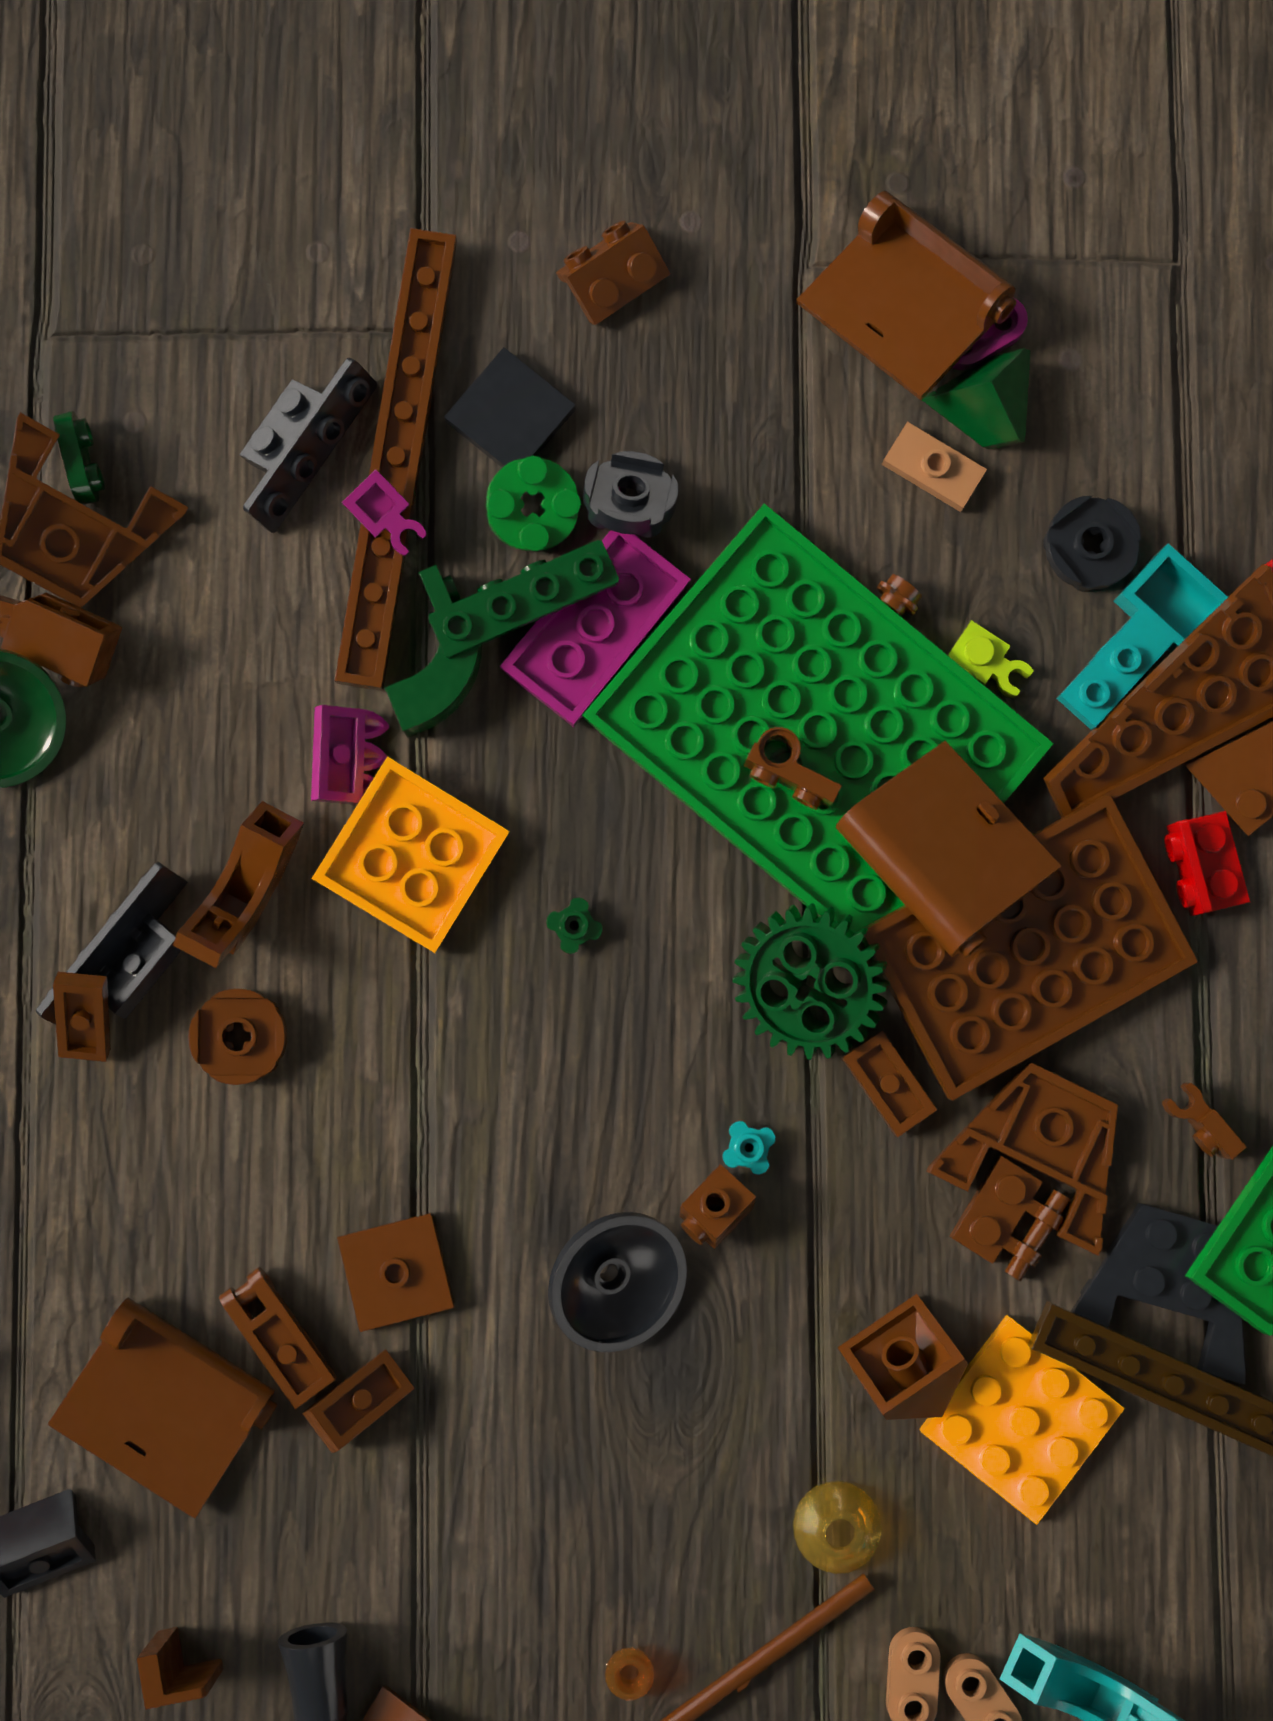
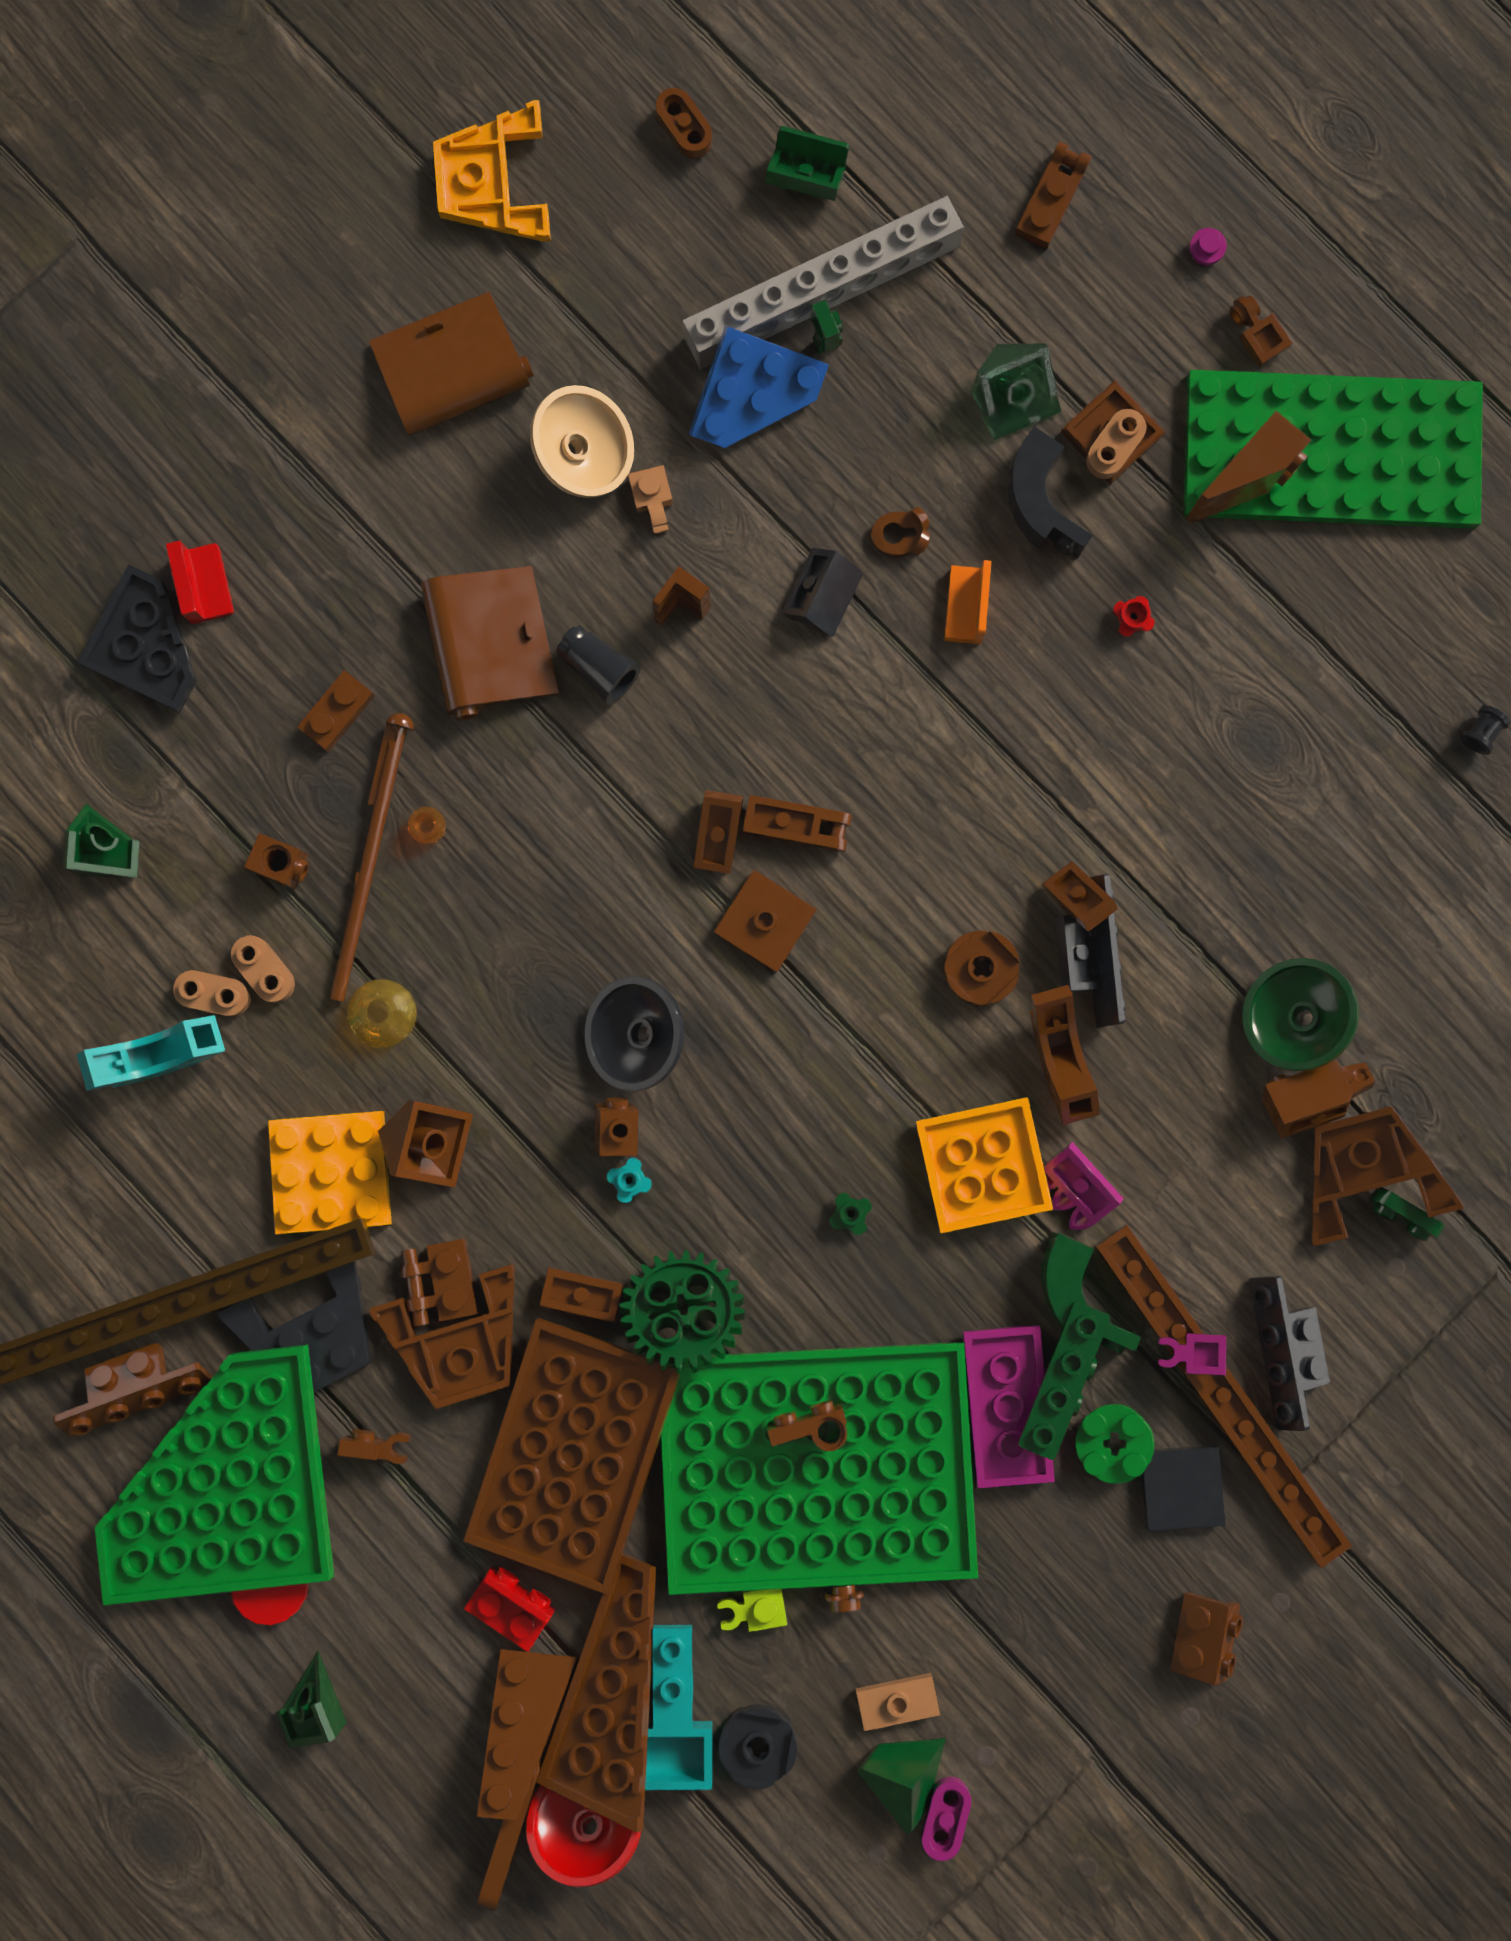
camera: 145 degrees right, 0 degrees up
reddish brown door [47,1297,278,1519] -> none
black plate [583,451,678,537] -> none
reddish brown door [796,191,1016,400] -> none
reddish brown door [836,741,1061,958] -> none

